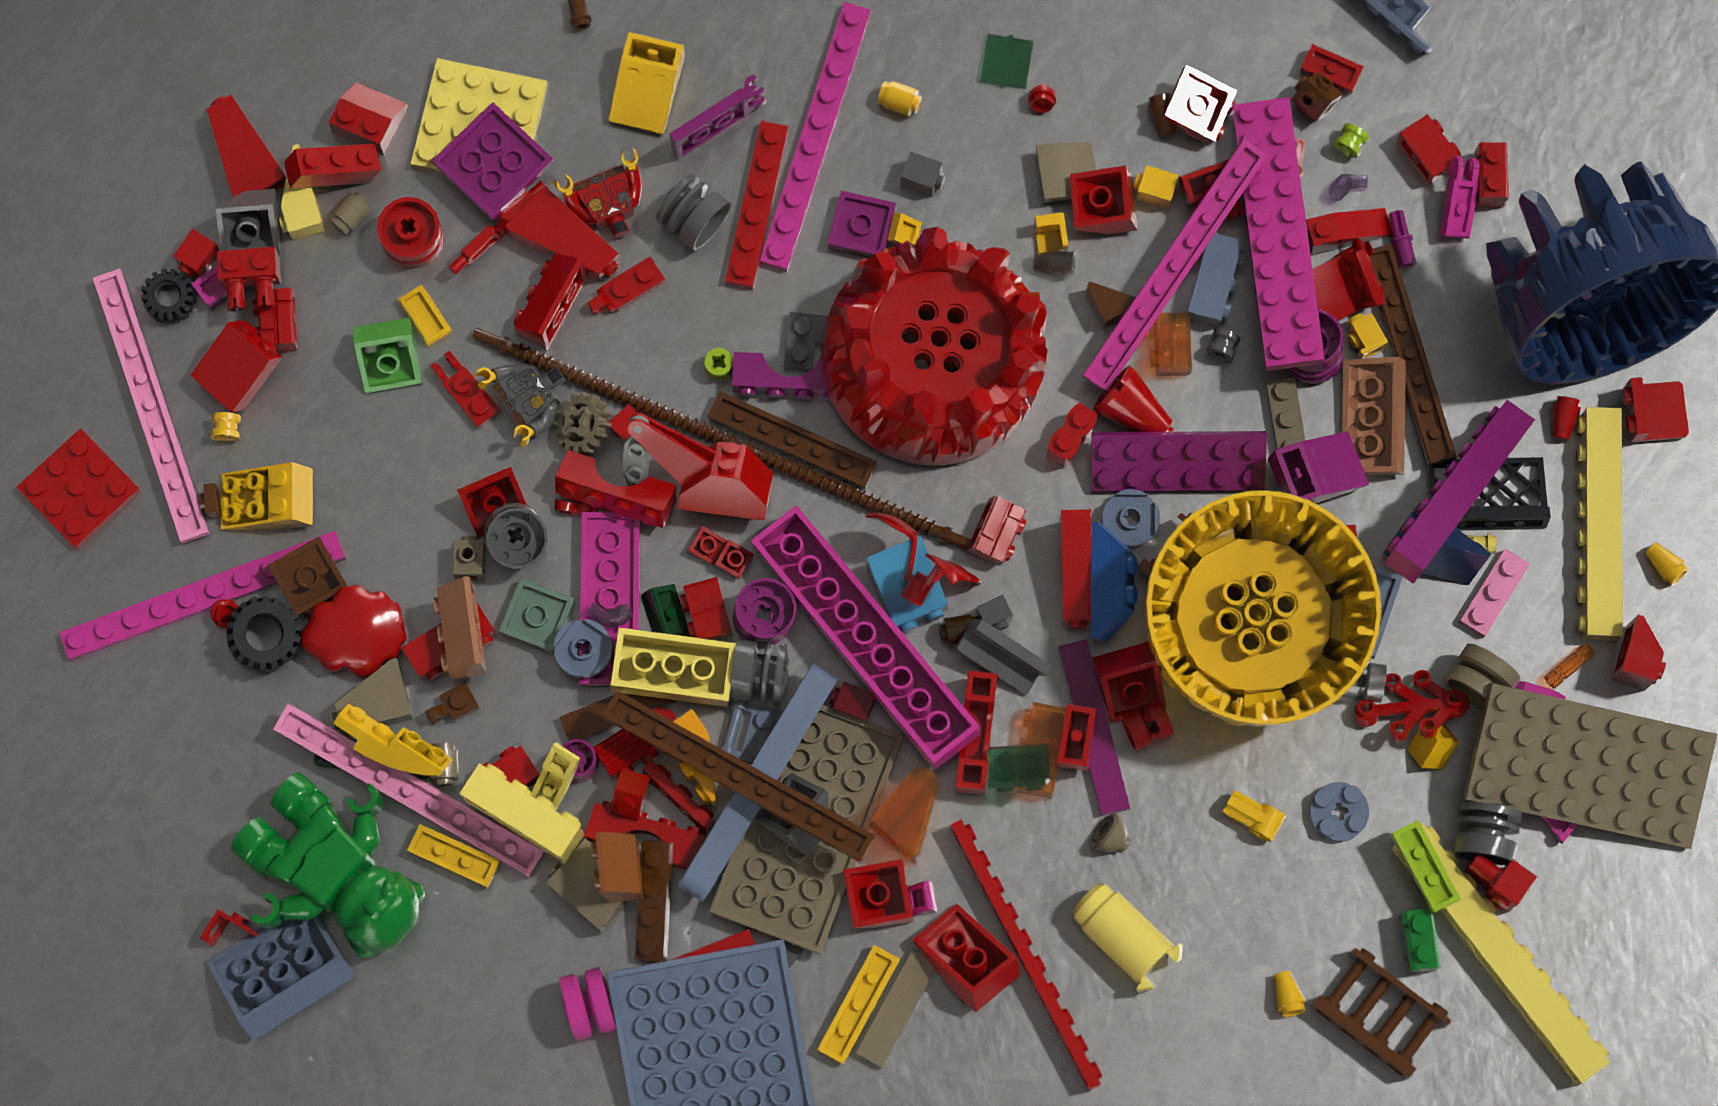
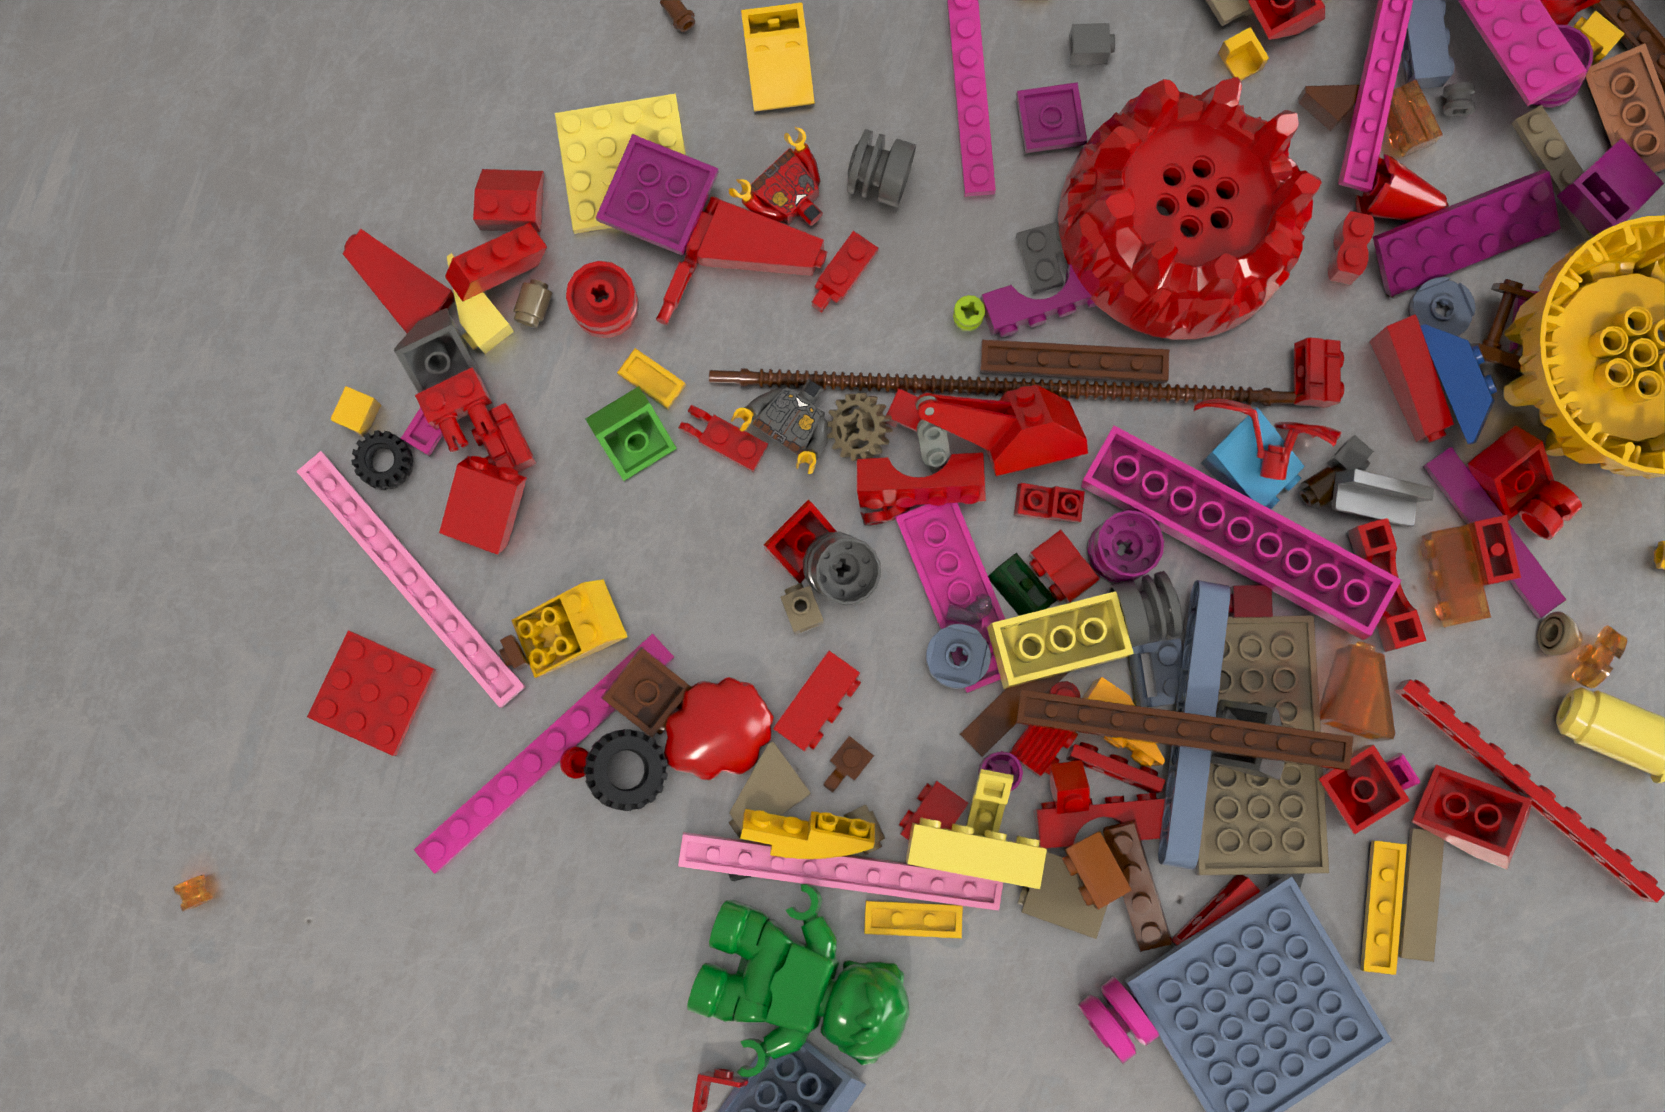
camera: 20 degrees left, 5 degrees up
red brick [173,229,220,278] -> none
yellow wheel [210,412,241,442] -> none
nougat slope [433,576,487,679] -> none
sand green plate [499,578,576,654] -> none
red slope [513,254,587,350] -> none
magenta tile [669,75,766,160] -> none
red plate [725,120,789,290] -> none
yellow plate [887,213,922,245] -> none
clear green bracket [987,744,1051,792] -> none
clear smoke cone [1033,248,1076,277] -> none
none -> yellow panel [331,386,381,437]
none -> clear orange plate [1571,625,1627,689]

